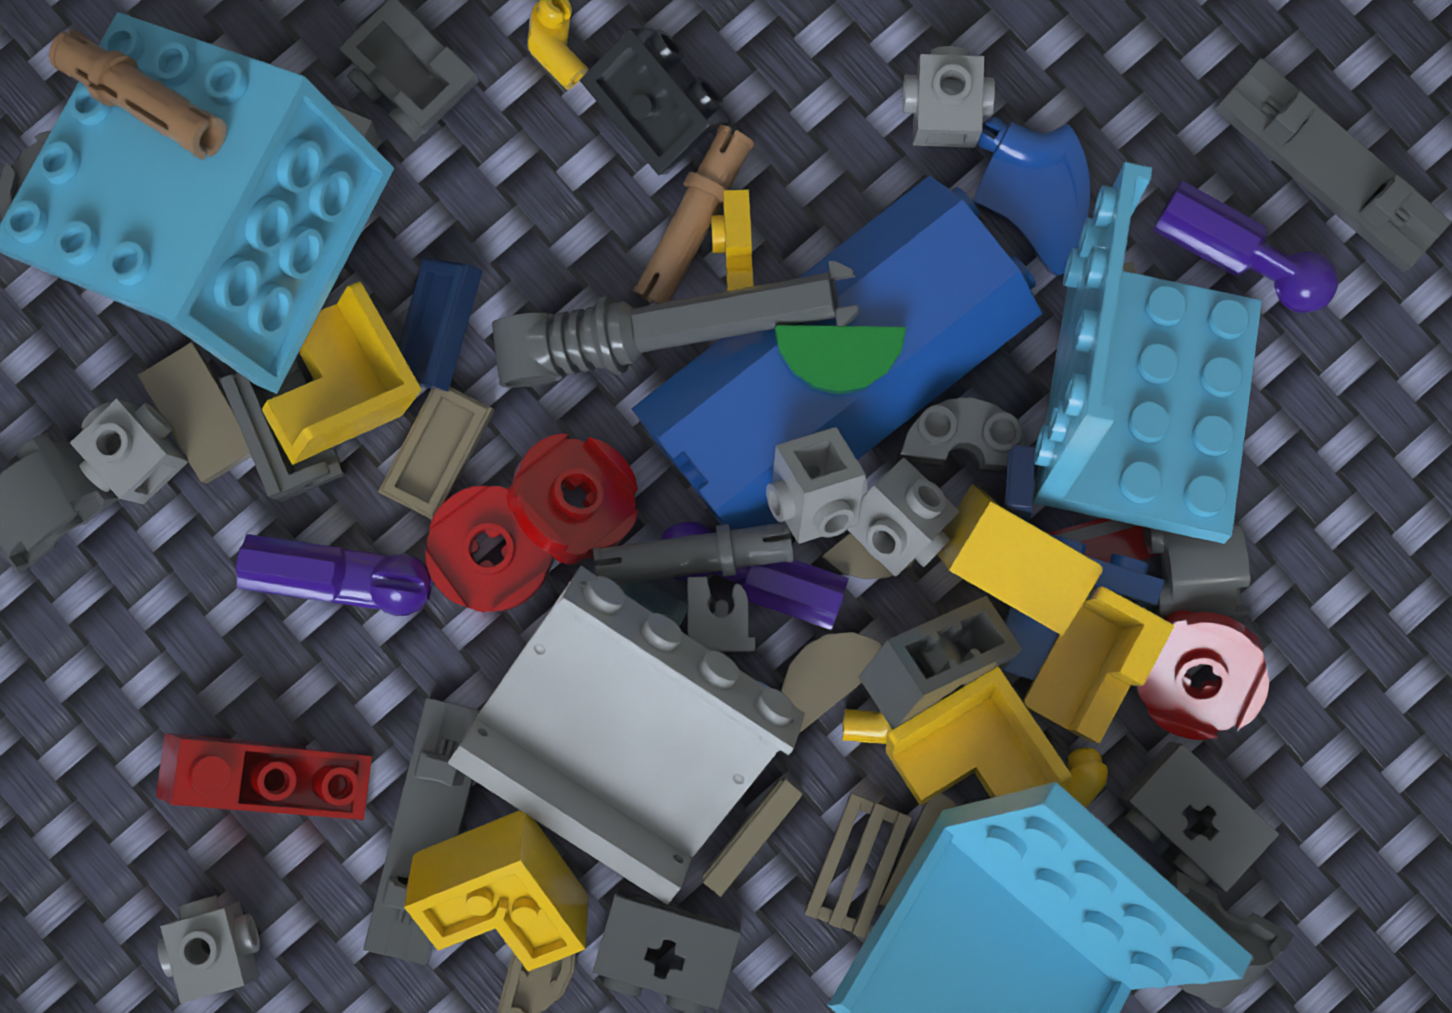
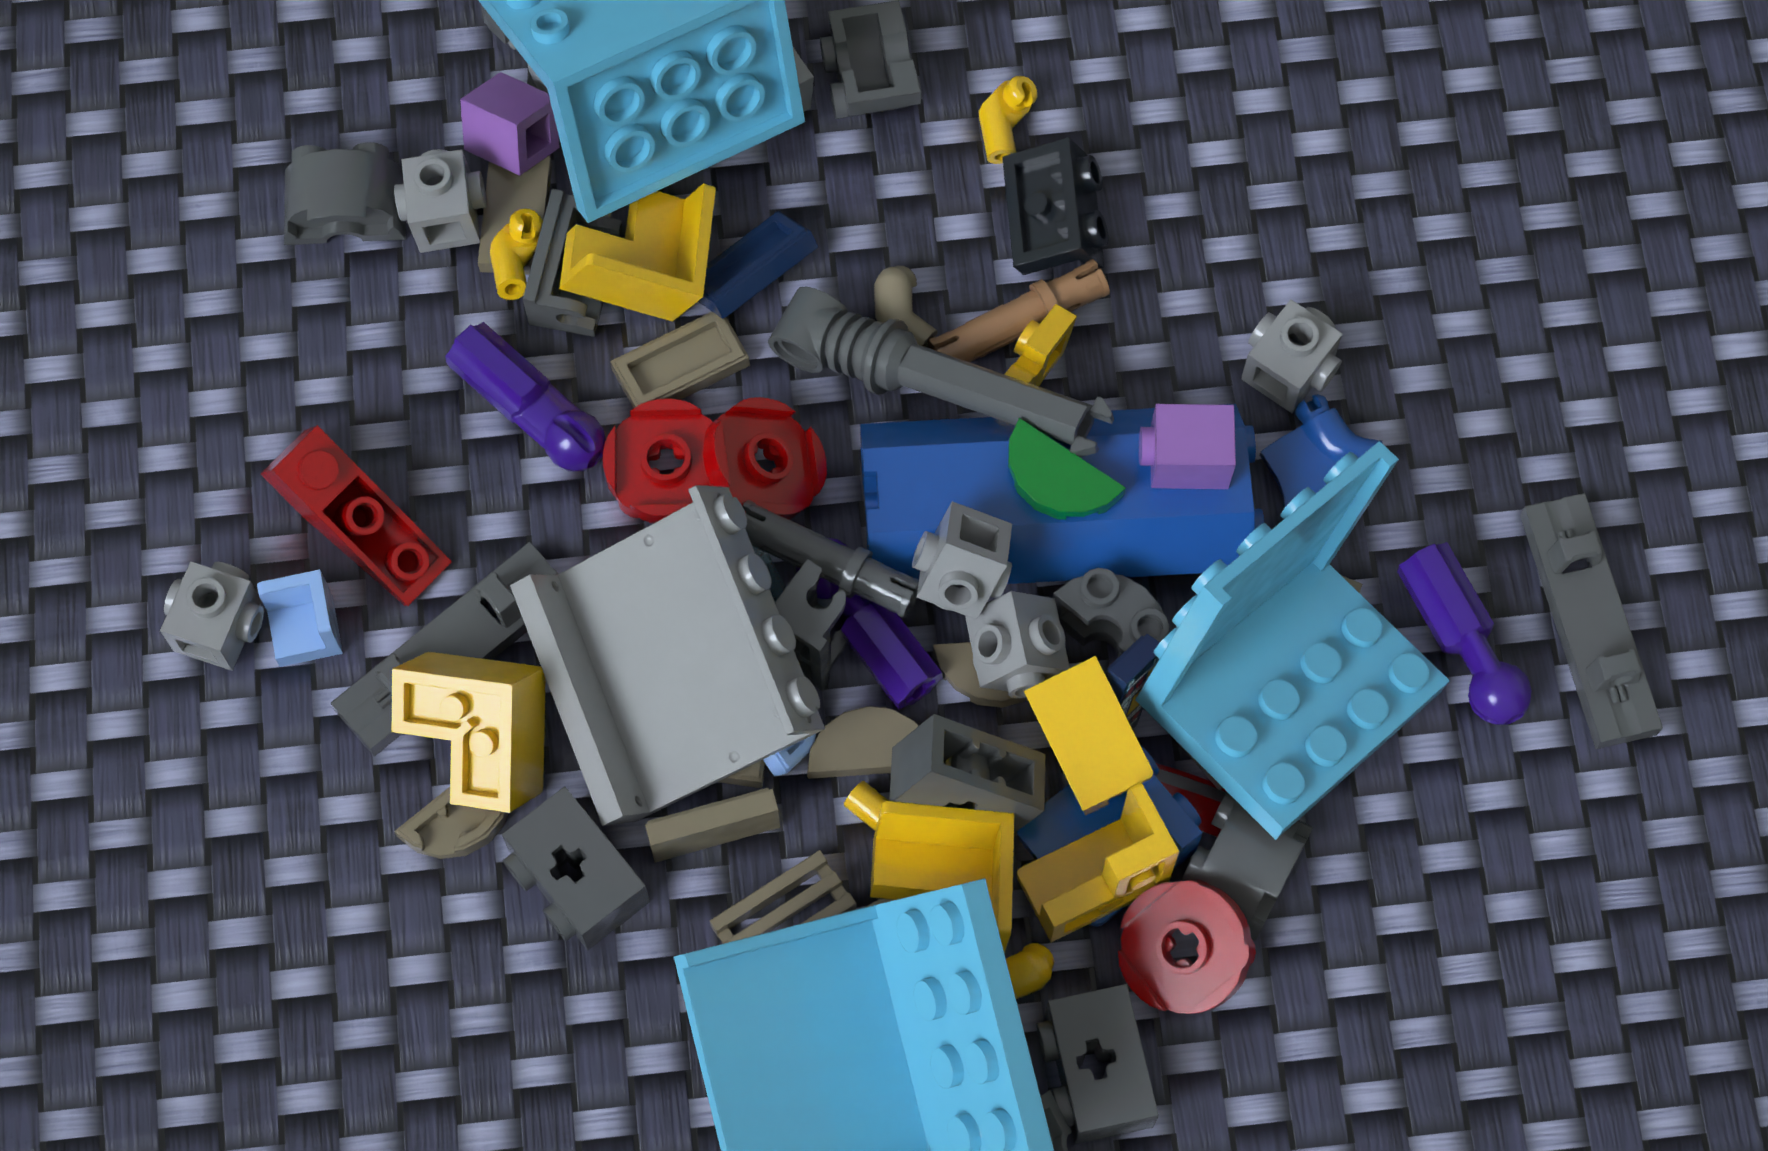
camera: 30 degrees right, 15 degrees down
none -> light blue panel [257,569,343,667]
none -> medium lavender brick [460,72,559,176]
none -> yellow arm [490,208,543,300]
none -> dark tan arm [874,265,938,348]
none -> medium lavender brick [1139,404,1236,489]

